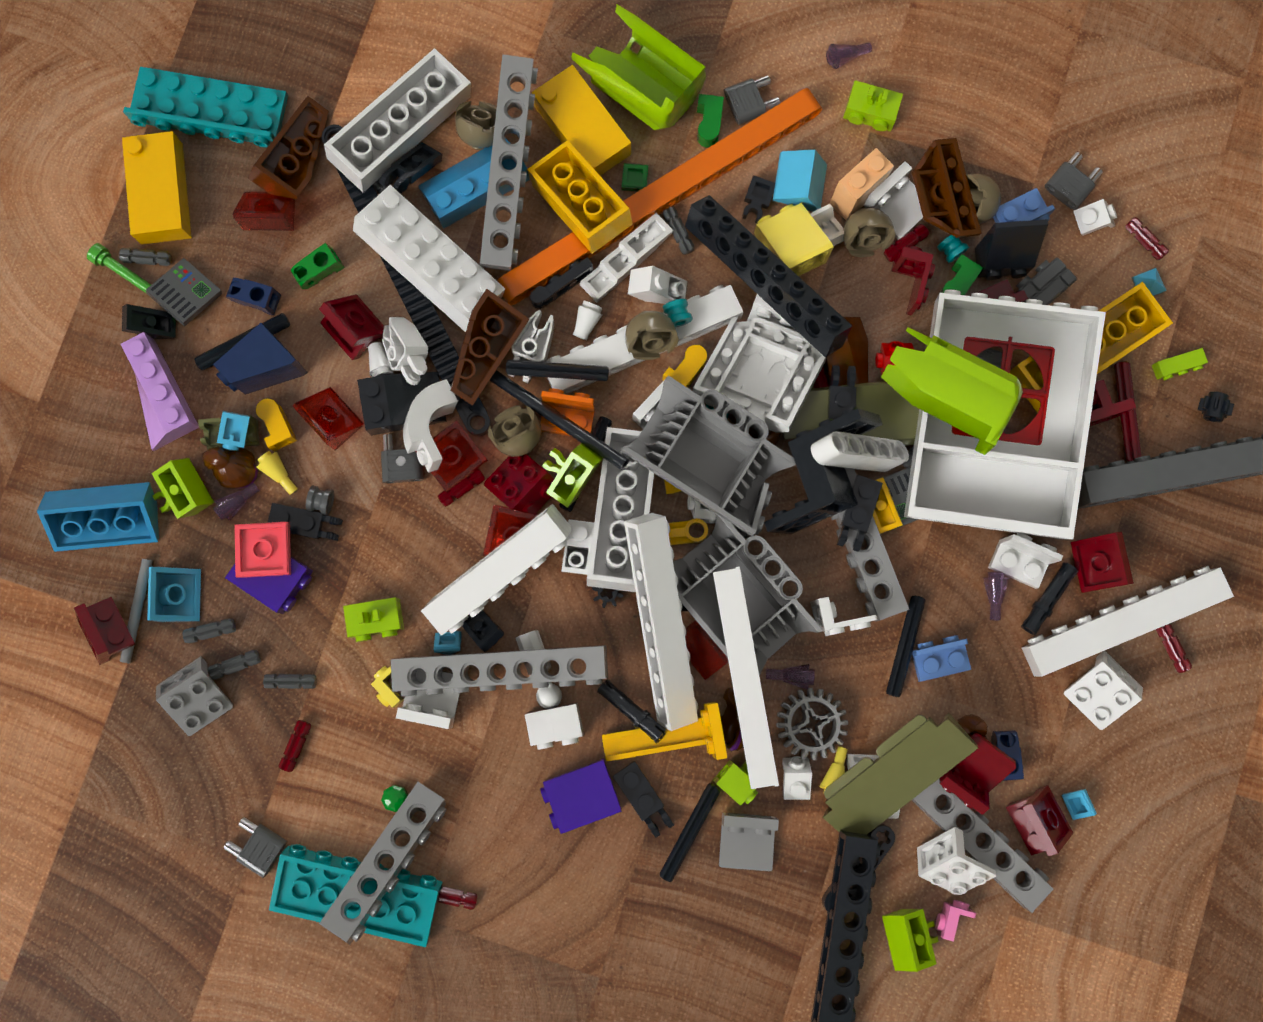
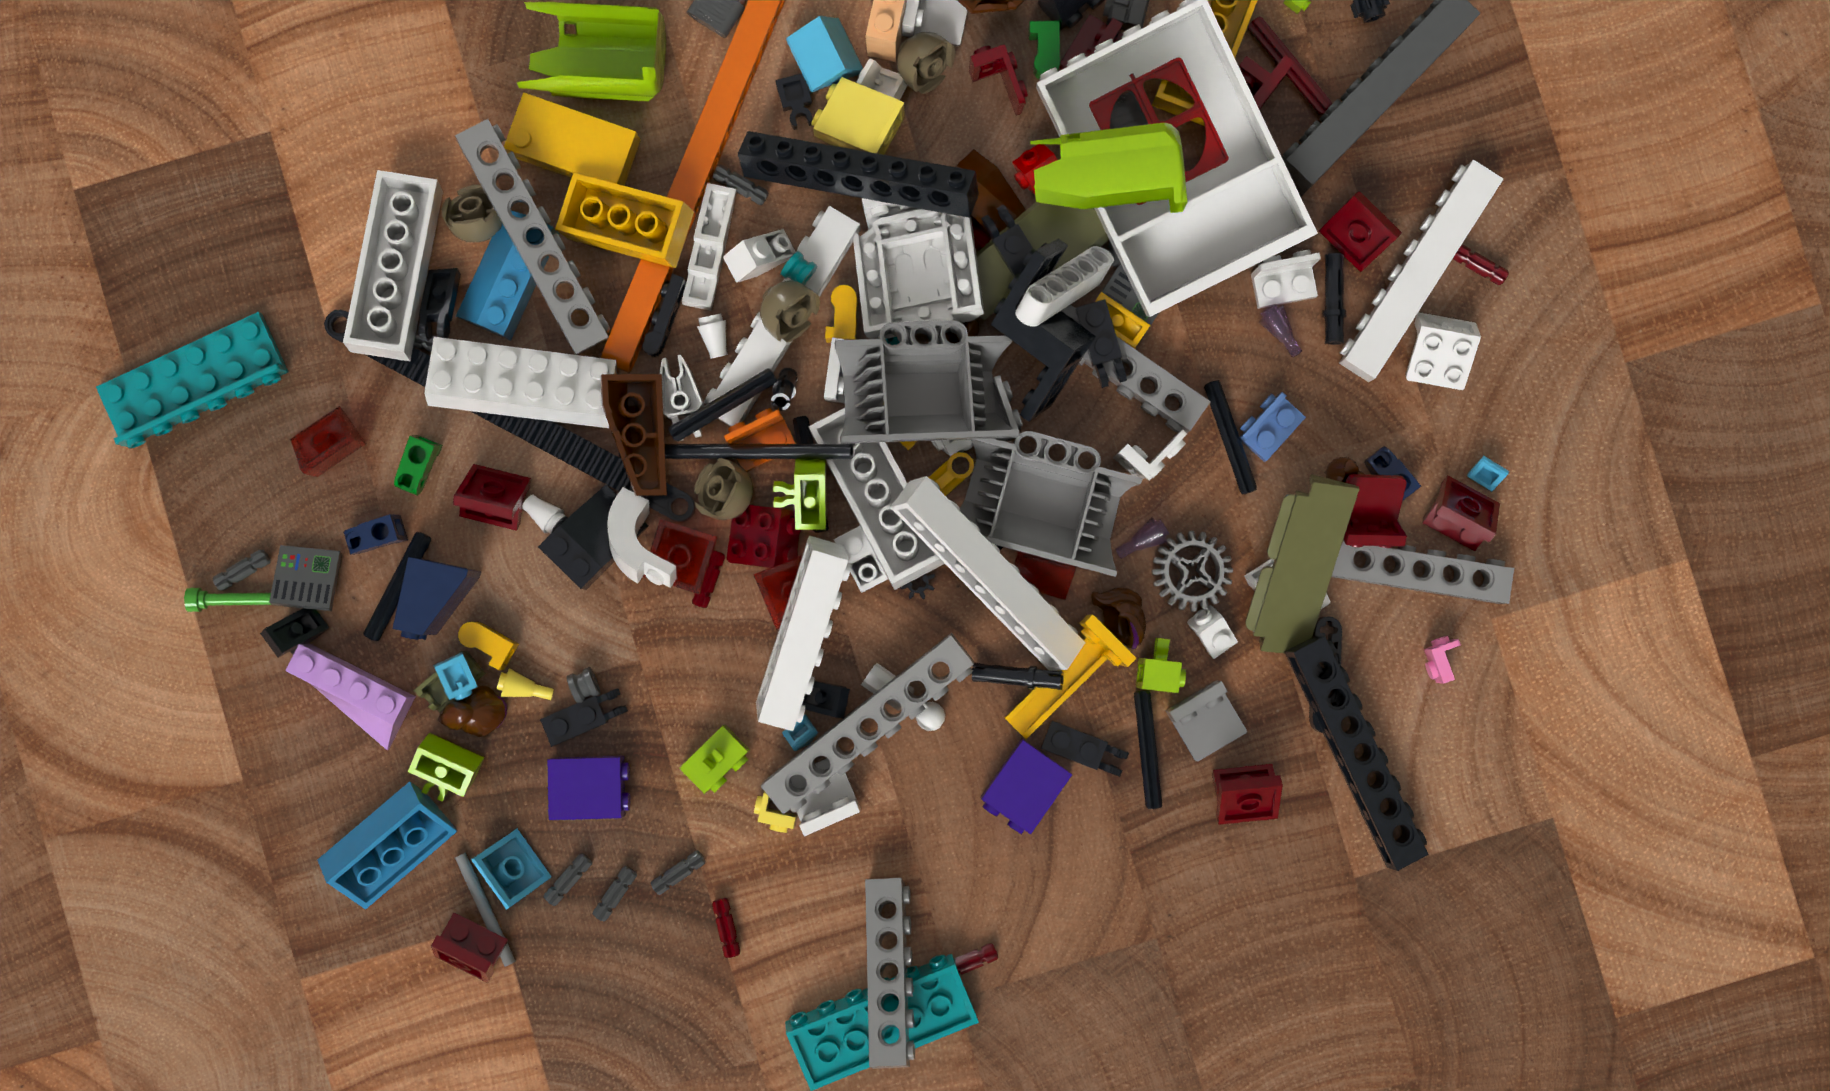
camera: 30 degrees left, 5 degrees up
yellow brick [122,131,192,245] -> none
light grey bracket [156,656,233,736] -> none
cone [213,483,260,521] -> none
dark grey piece [224,817,288,878] -> none
coral tile [235,522,291,578] -> none
reddish brown wedge [248,96,329,199] -> none
clear red slope [293,387,364,451] -> none
dark grey piece [381,434,424,484] -> none
green tile [381,784,409,812] -> none
white hinge [382,317,428,385] -> none
white brick [525,703,584,750] -> none
green tile [621,163,649,192] -> none
green leg [697,94,724,148] -> none
white tile [713,566,779,789] -> none
light yellow cone [819,747,848,793] -> none
lime brick [882,909,939,972] -> none
dark red axle [884,224,929,262] -> none
white bracket [917,827,996,895] -> none
teal wheel [937,235,970,263] -> none
none -> black pin [771,368,798,411]
none -> dark red bracket [1212,764,1283,825]

